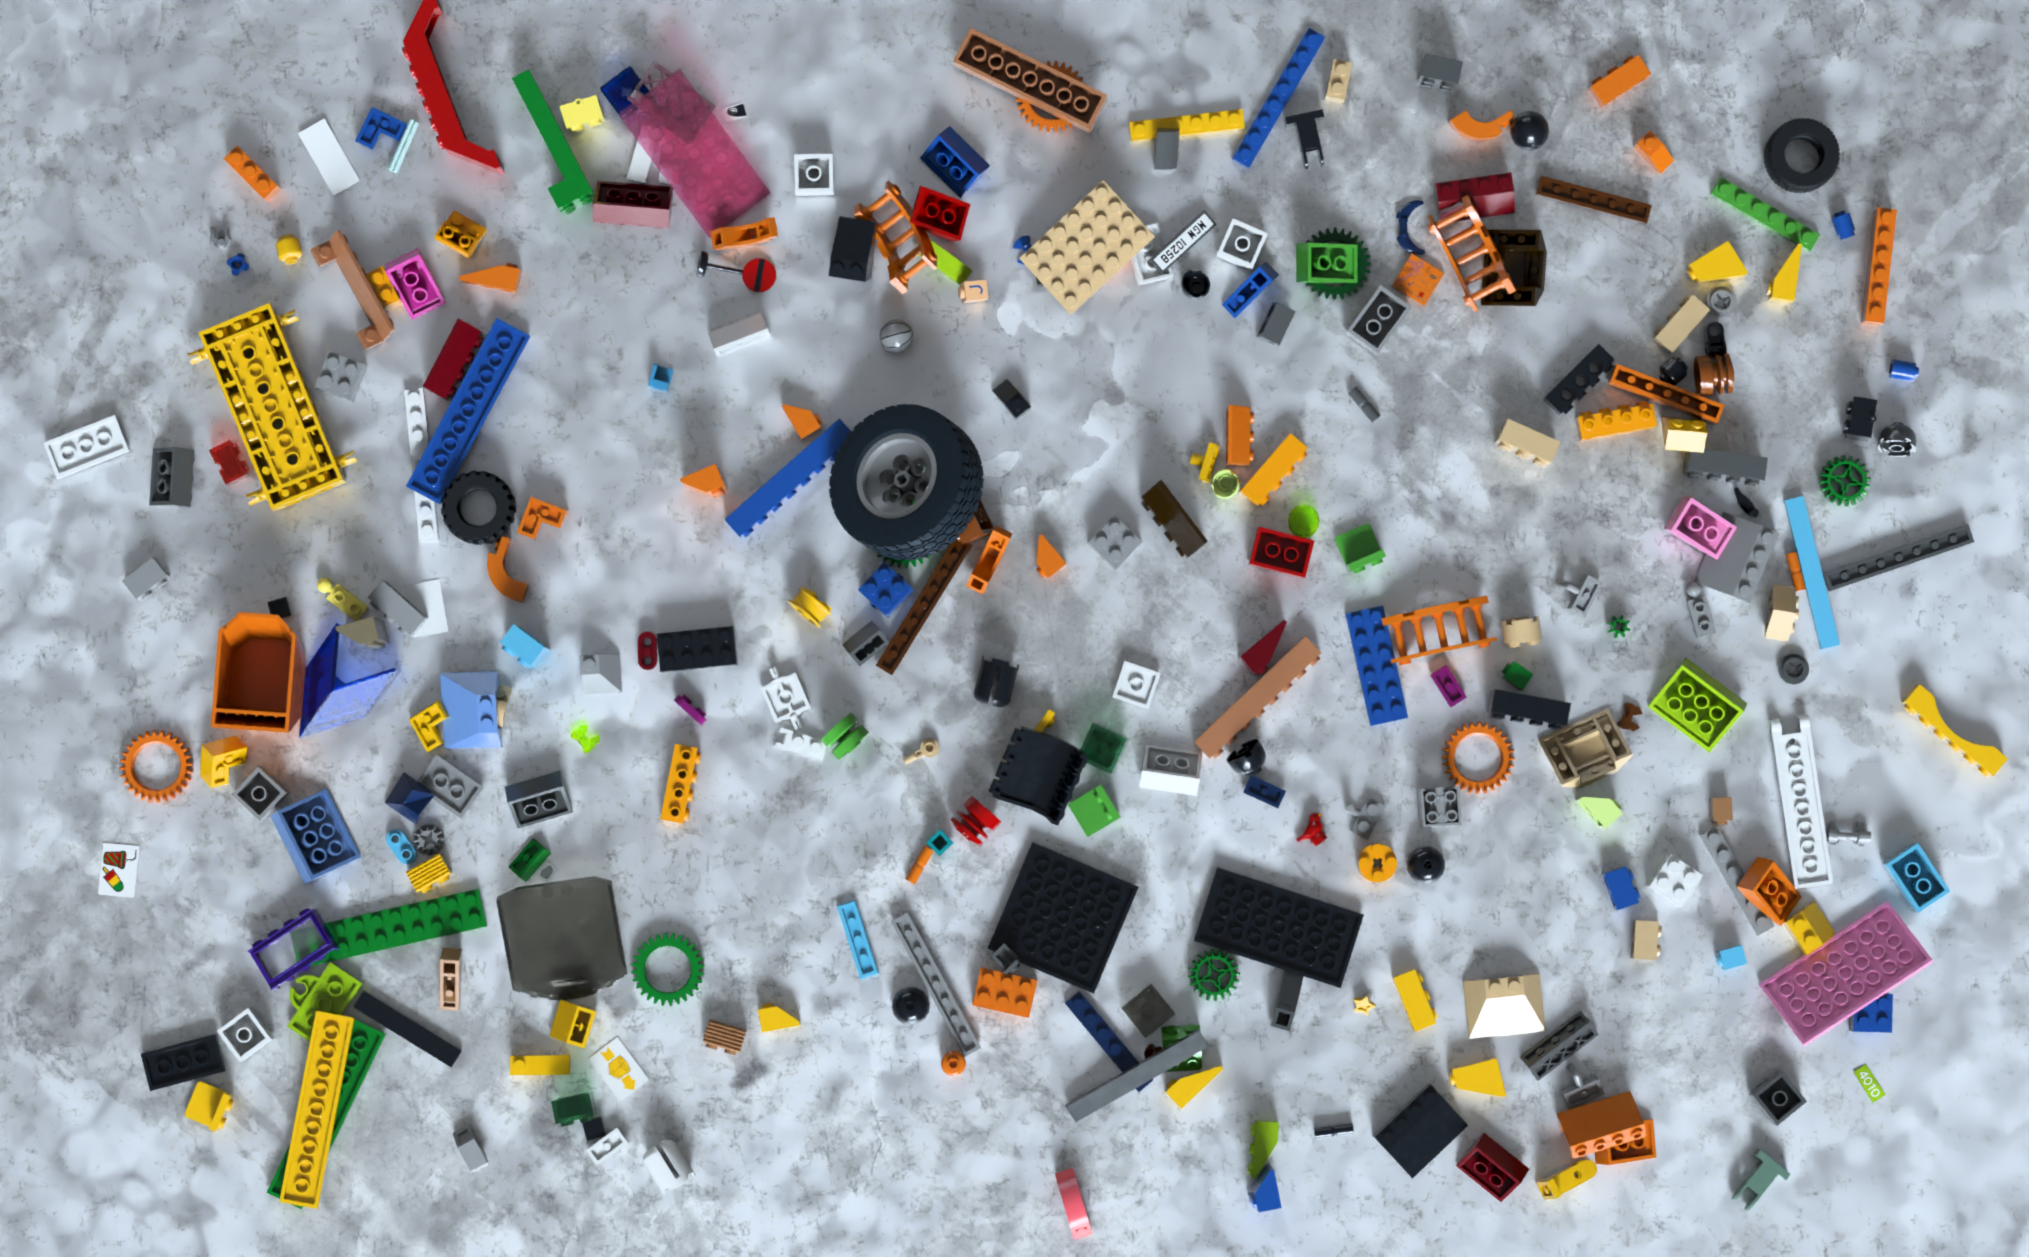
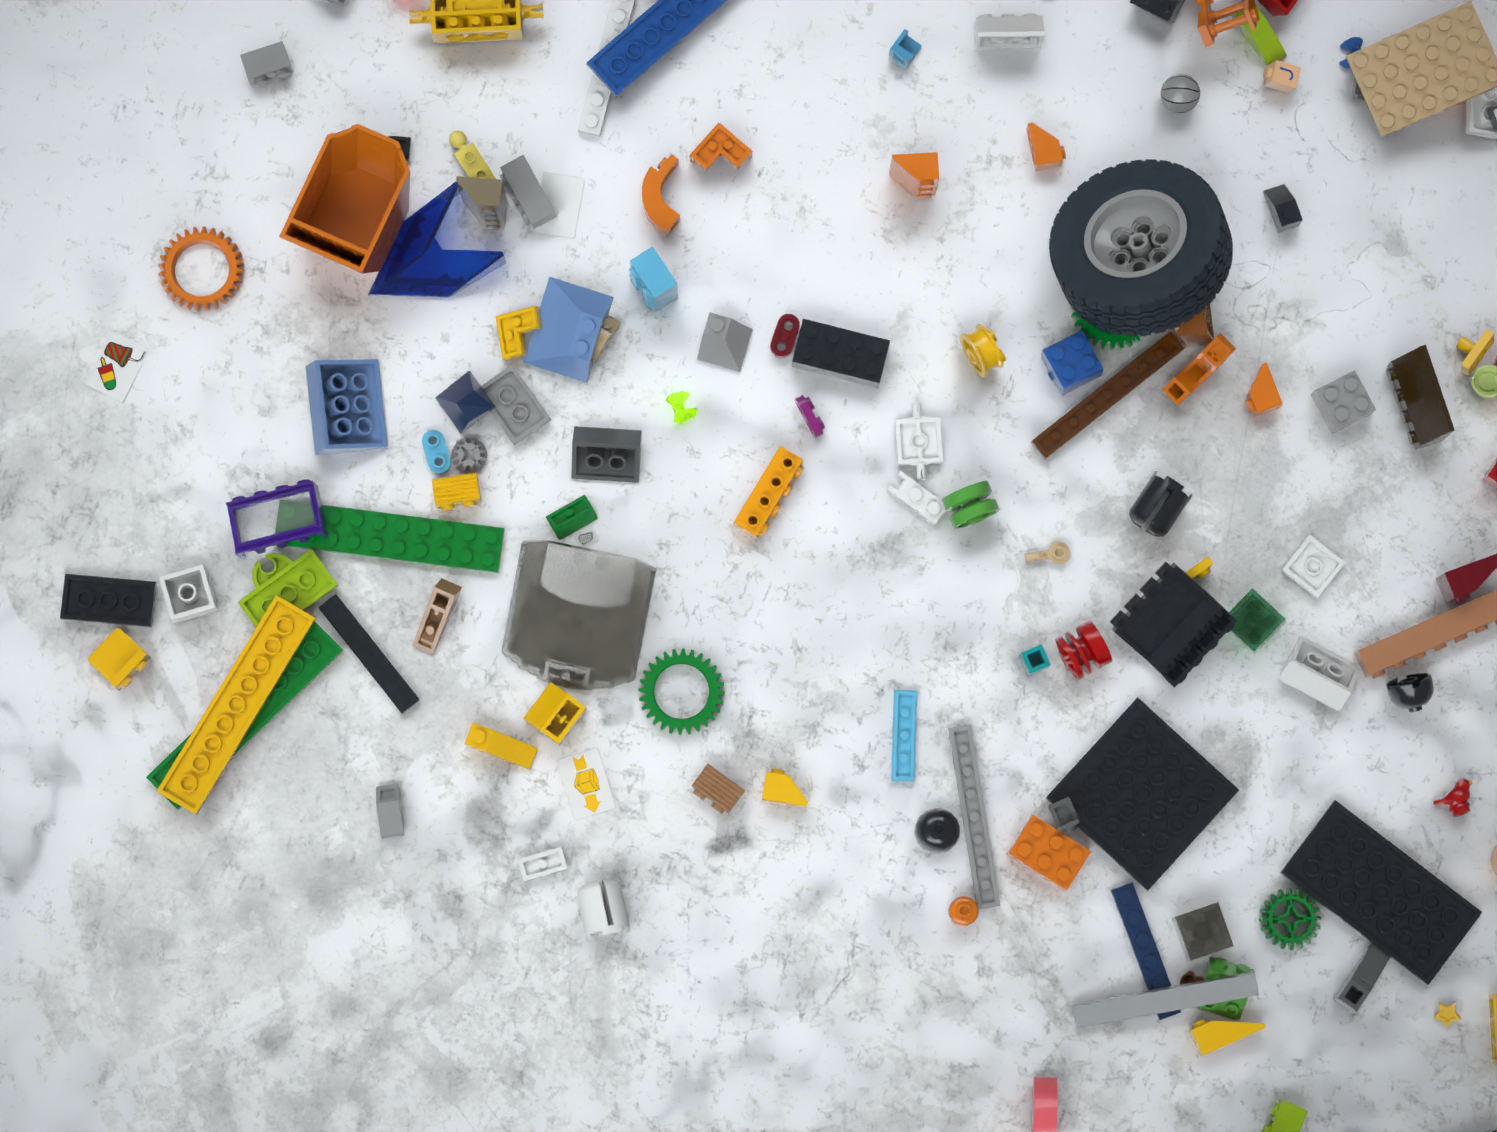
camera: 20 degrees right, 5 degrees down
yellow panel [200,736,247,788] -> none
light grey brick [231,766,289,821] -> none
black tyre [441,470,516,545] -> none
clear green brick [551,1091,597,1127] -> none
black tile [582,1117,606,1141] -> none
blue brick [725,418,851,538] -> none
dark grey brick [842,621,890,666] -> none
orange piece [905,846,934,884] -> none
bright green bracket [1068,784,1121,837] -> none
dark blue plate [1243,775,1286,809] -> none

